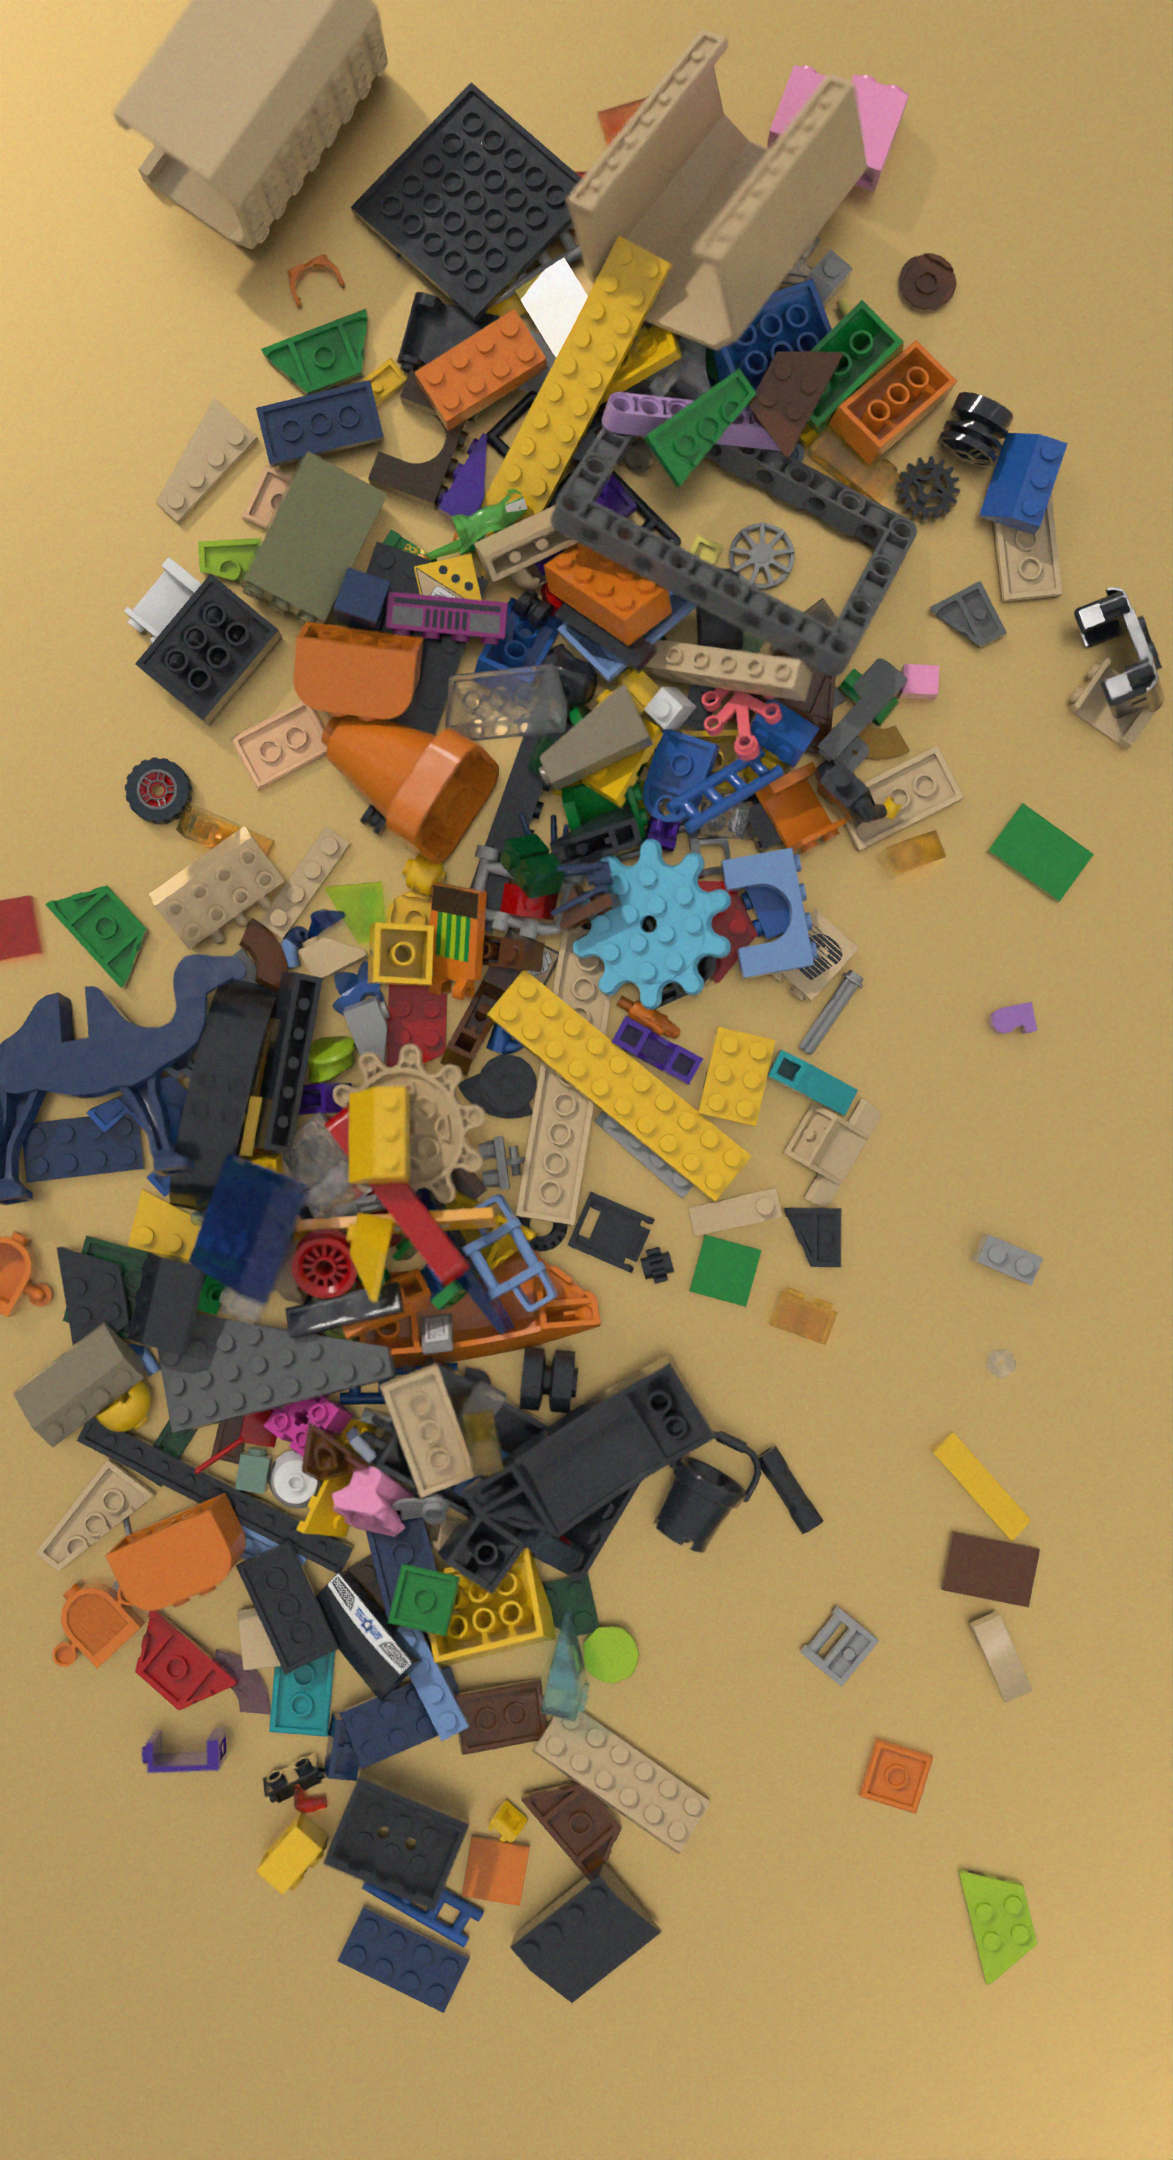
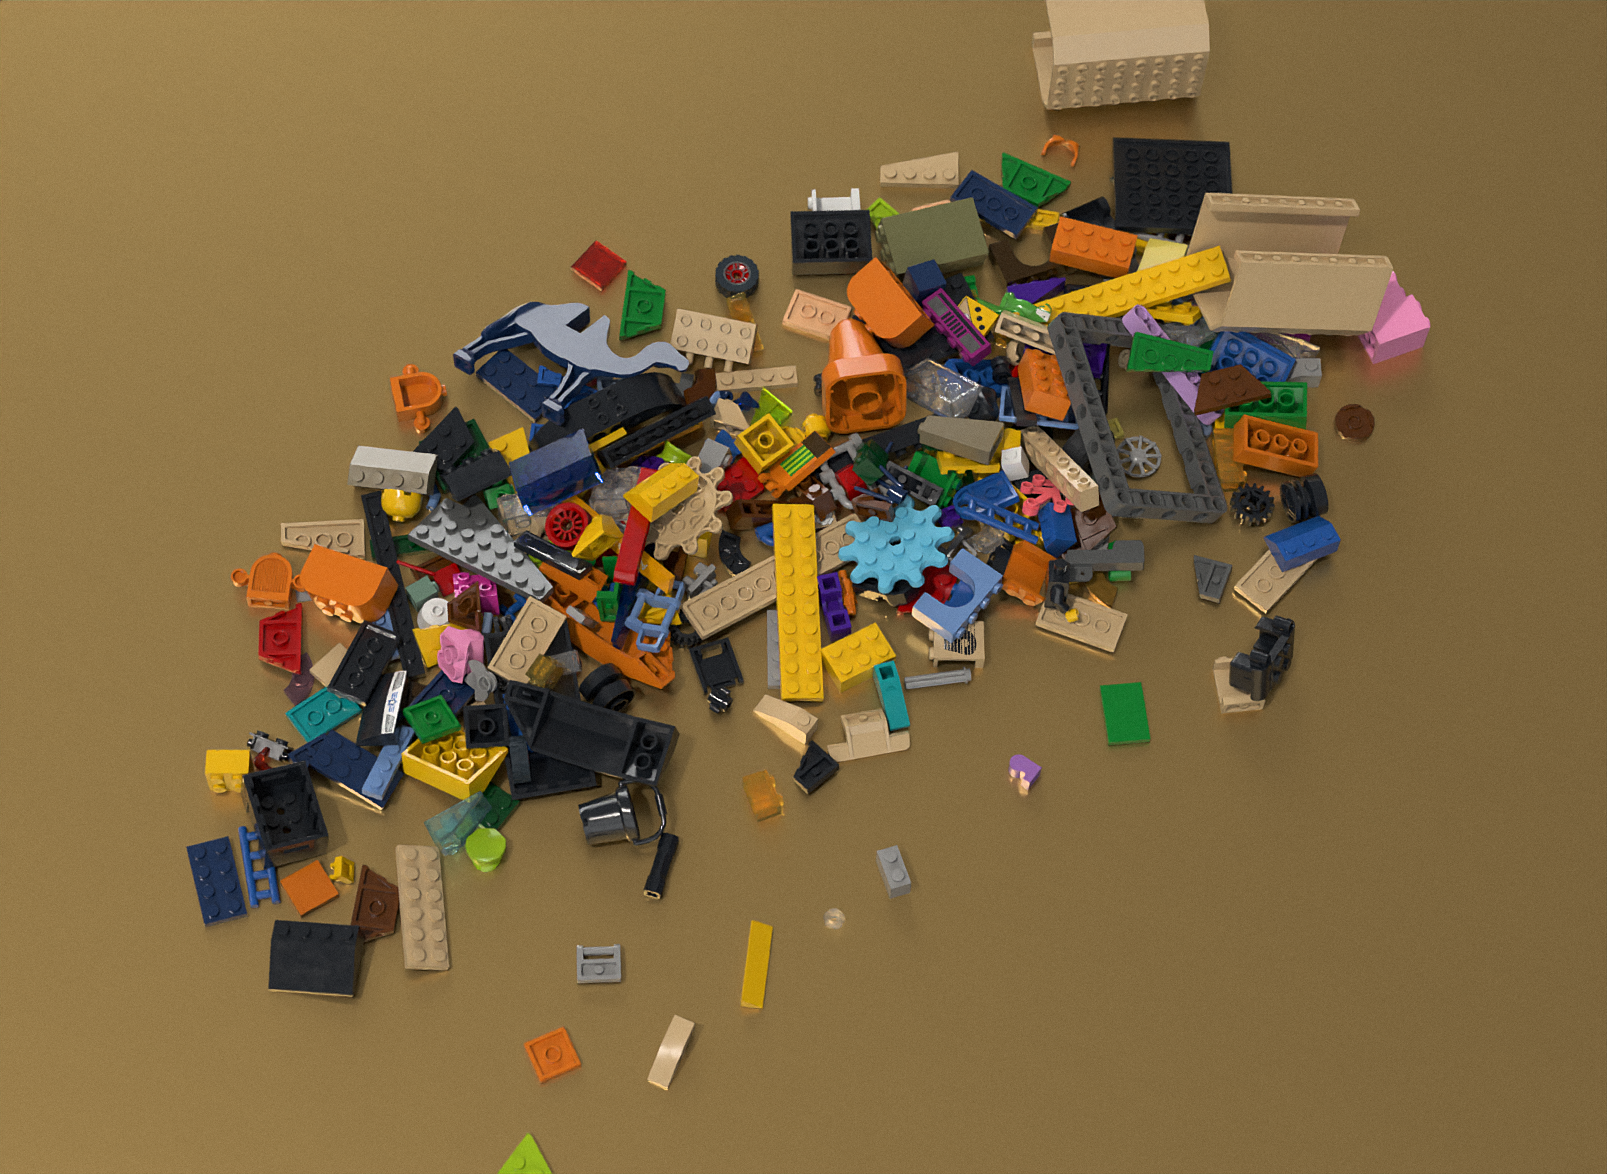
camera: 45 degrees right, 25 degrees down
panel [142,1727,227,1773] -> none
reddish brown tile [454,1678,547,1755] -> none
black tile [478,1054,537,1113] -> none
green tile [689,1234,762,1307] -> none
clear yellow slope [881,830,947,879] -> none
bright pink brick [899,664,939,700] -> none
reddish brown tile [941,1531,1040,1607] -> none

